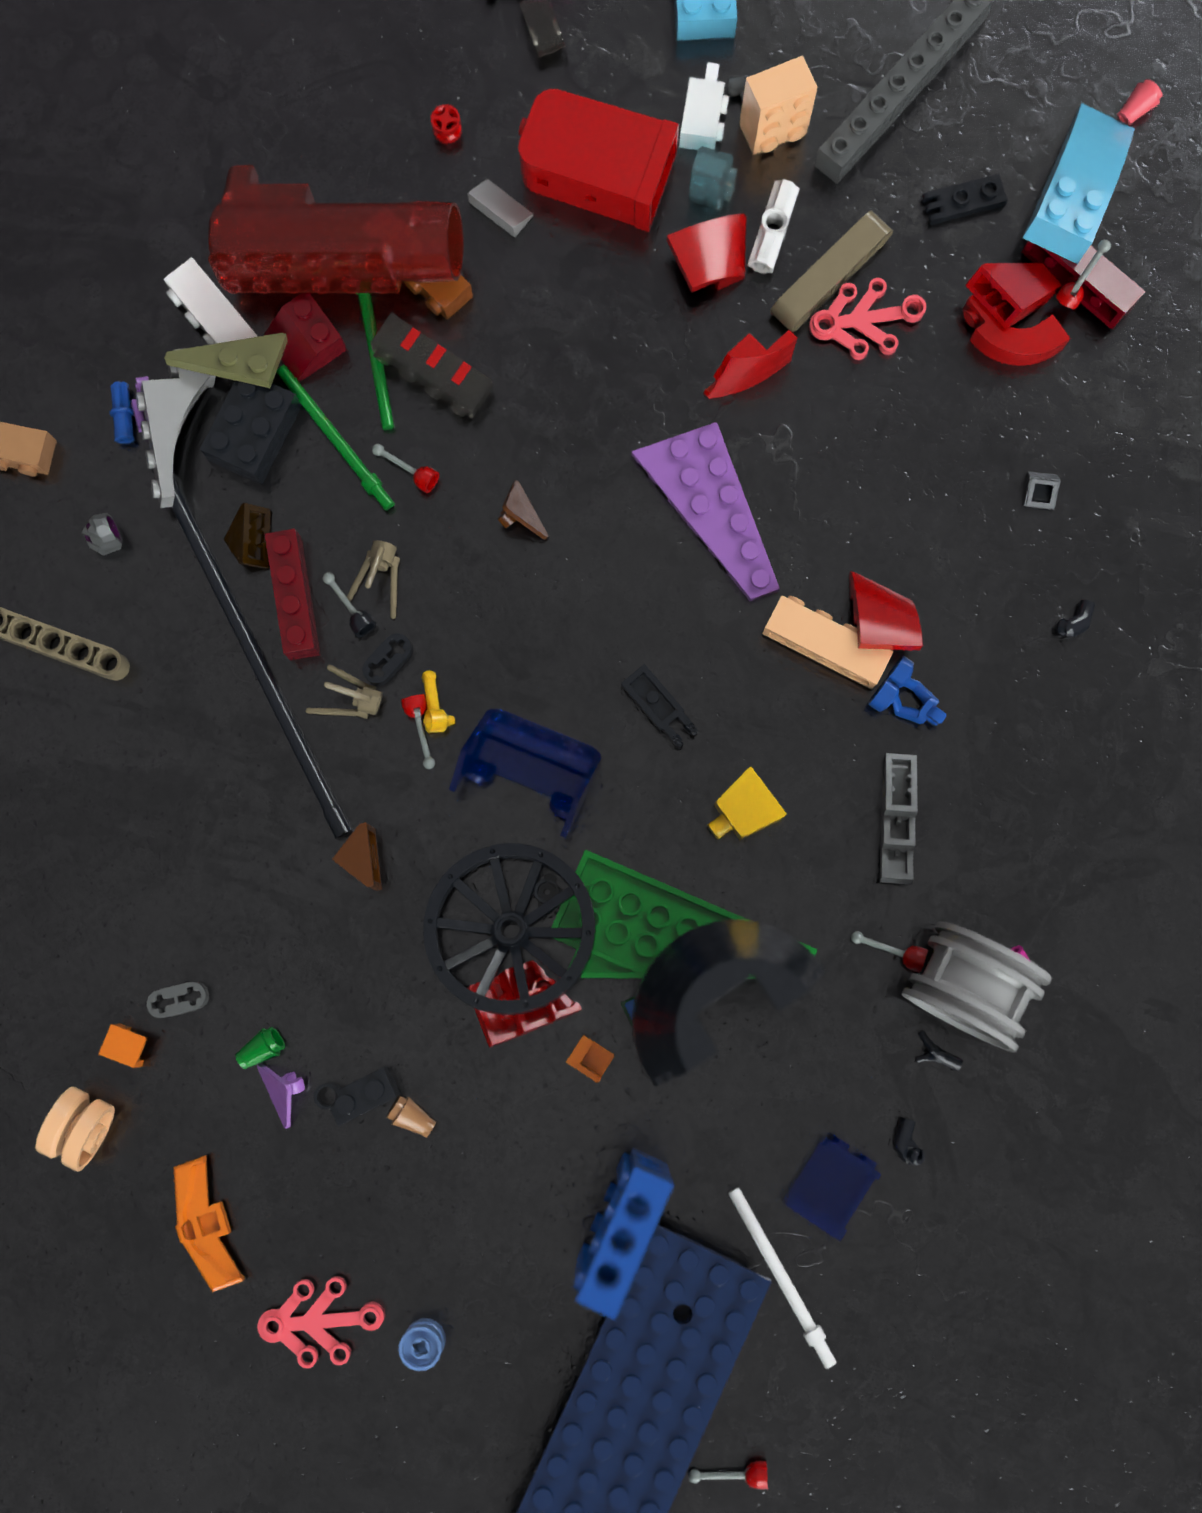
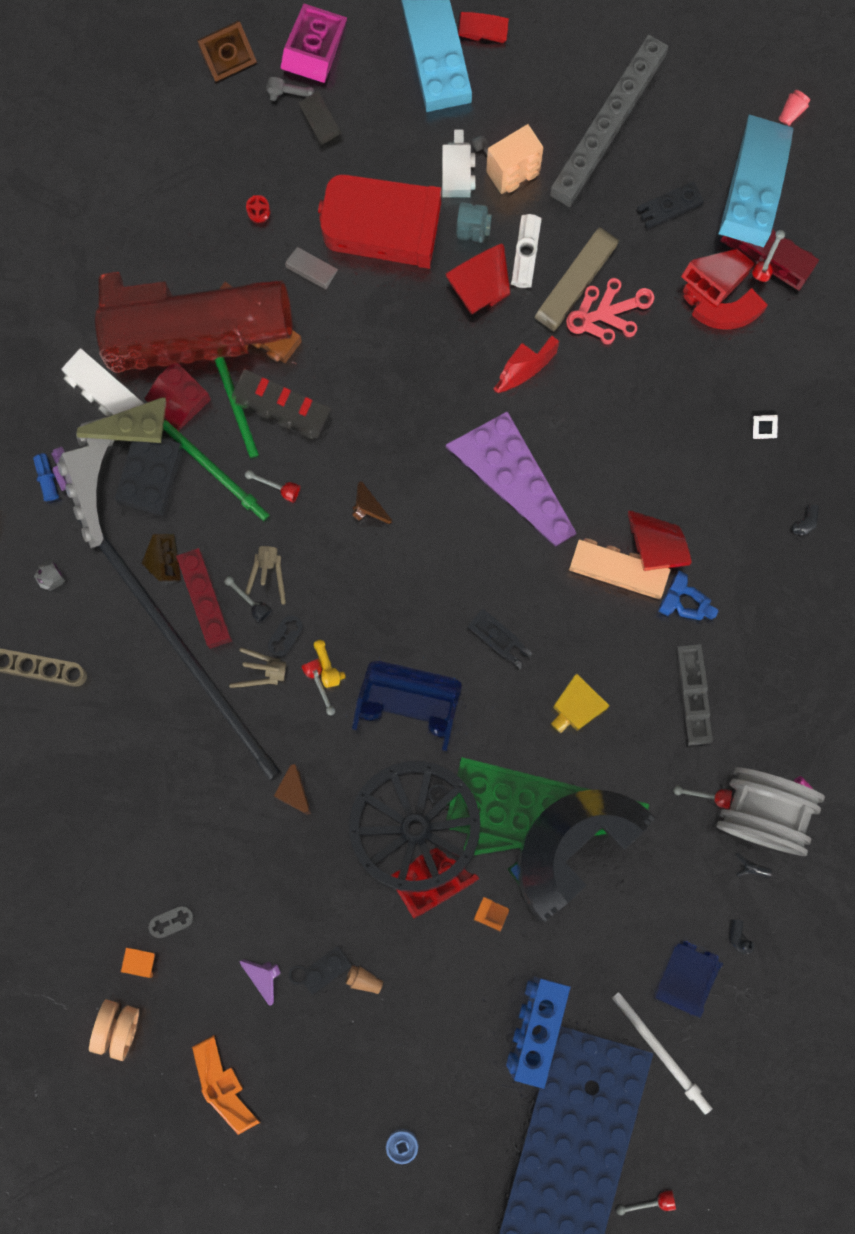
camera: 10 degrees left, 0 degrees up
green cone [235,1027,285,1069] -> none
coral plant [257,1276,385,1368] -> none

